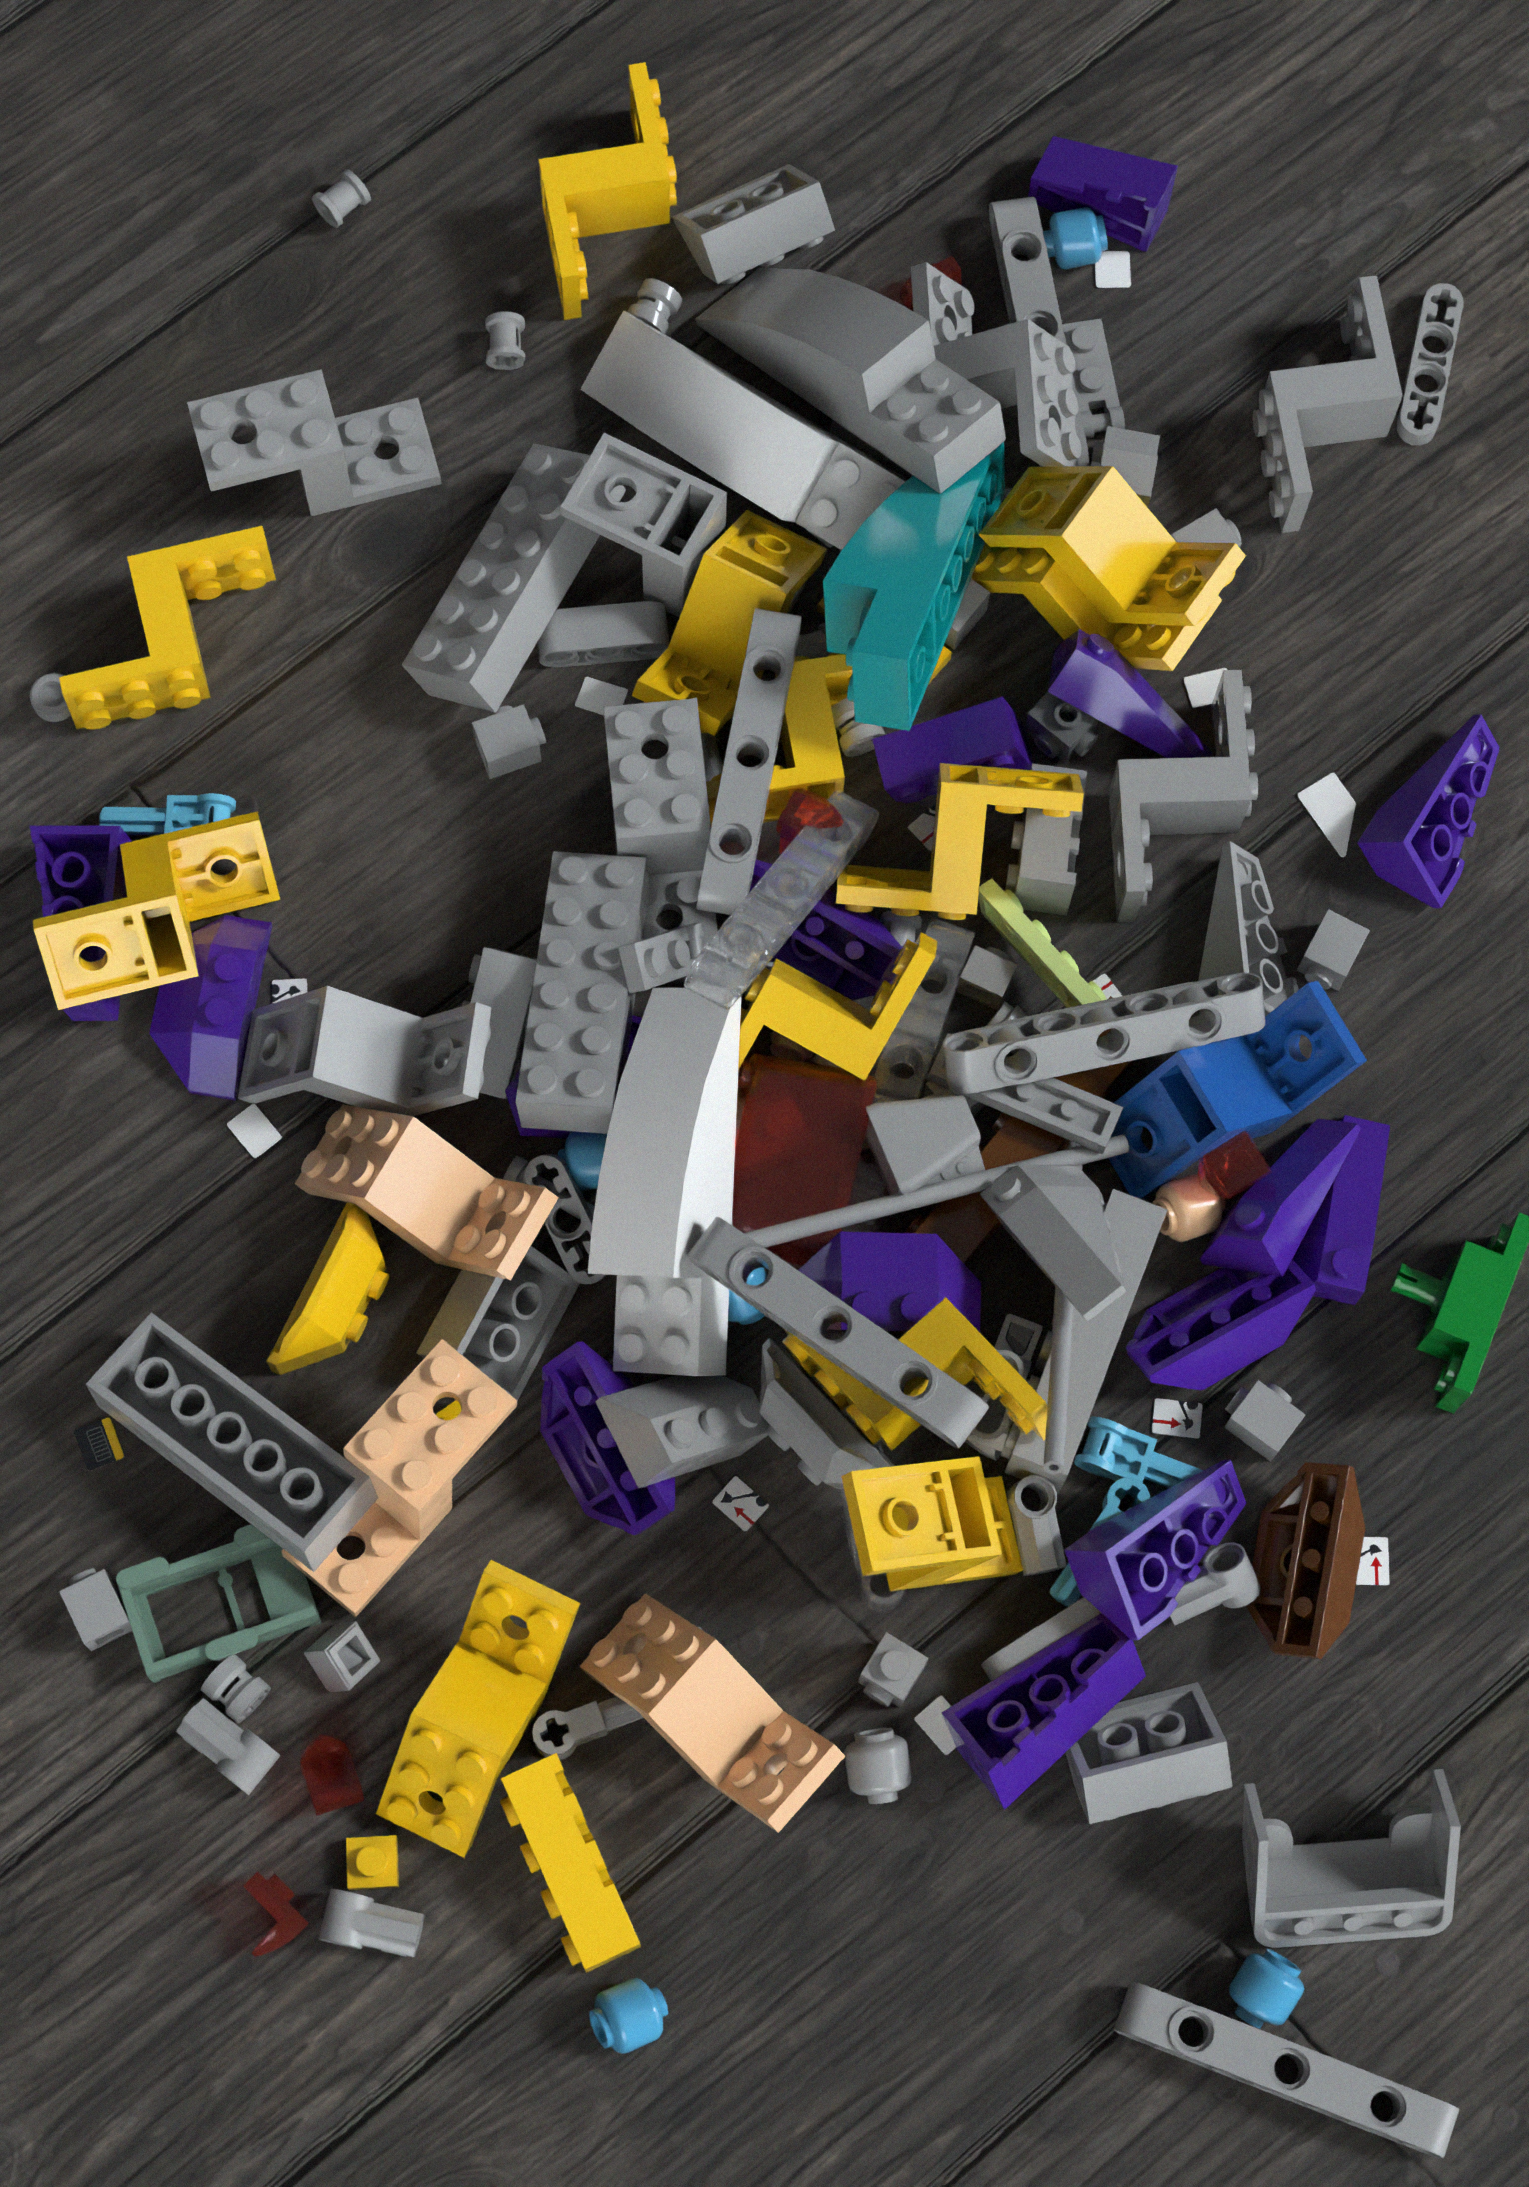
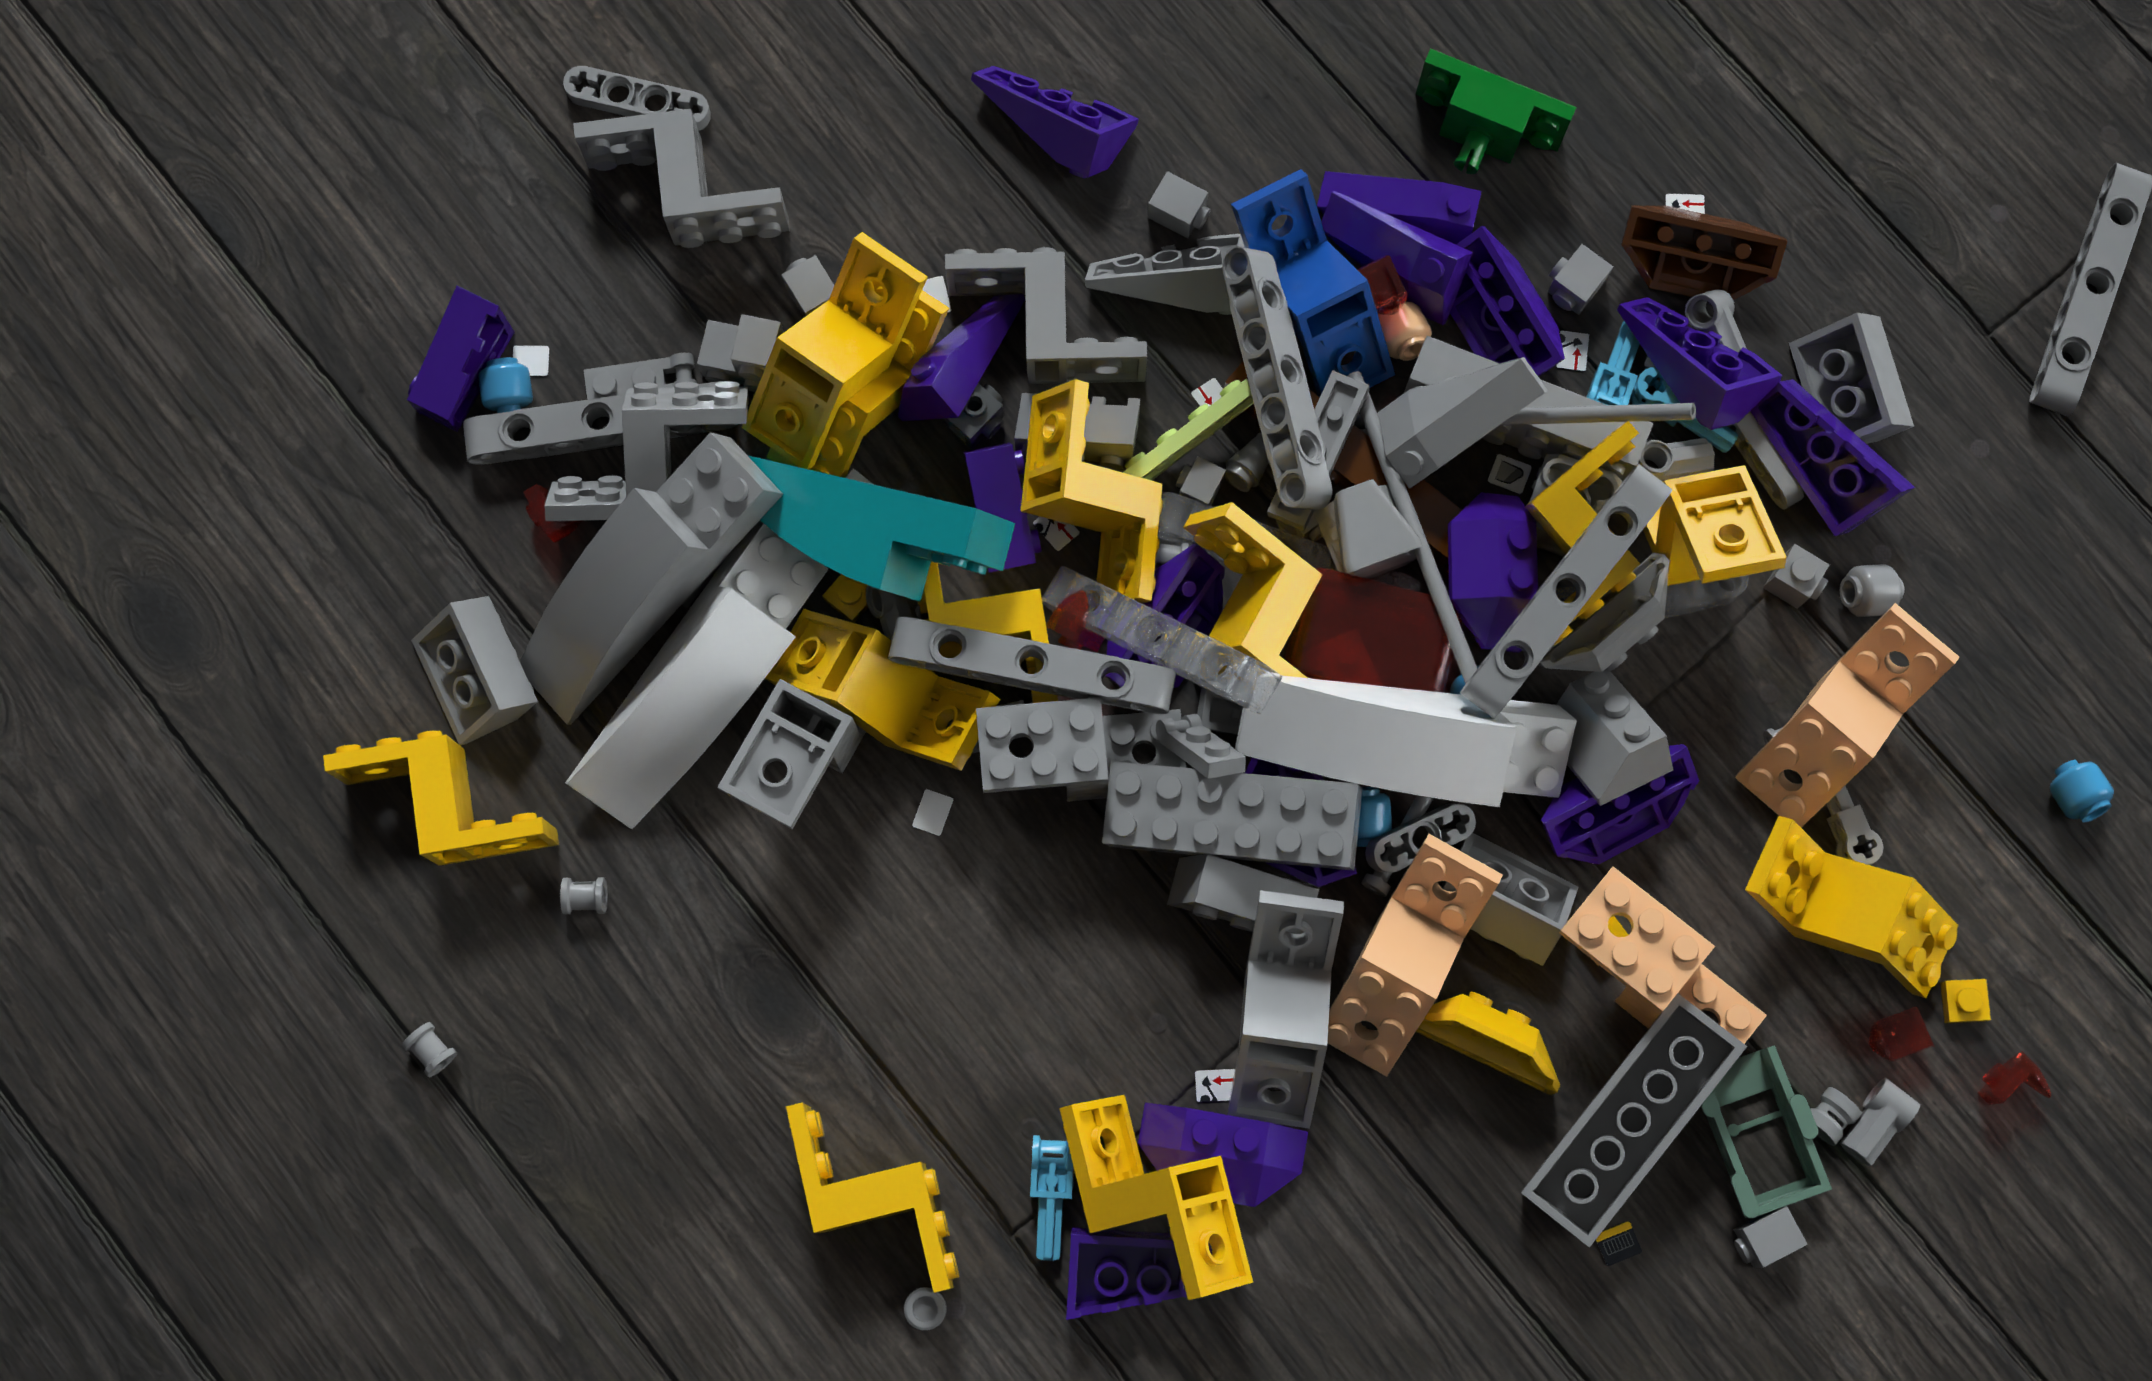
camera: 85 degrees left, 5 degrees up
light grey bracket [187,369,441,516] -> none
white sticker [227,1104,282,1158] -> none
light grey slope [304,1621,380,1692] -> none
light grey piece [318,1889,425,1958] -> none
light grey brick [402,443,626,713] -> none
light grey brick [472,704,546,779] -> none
yellow wedge [499,1753,641,1973] -> none
light grey beam [537,601,670,668] -> none
light grey wheel [627,278,682,334] -> none
white sticker [712,1476,769,1531] -> none
light grey wheel [831,698,886,757] -> none
white sticker [915,1696,956,1755] -> none
dark azure head [1229,1949,1304,2029] -> none
light grey windscreen [1242,1769,1461,1948] -> none
white sticker [1298,773,1356,857] -> none

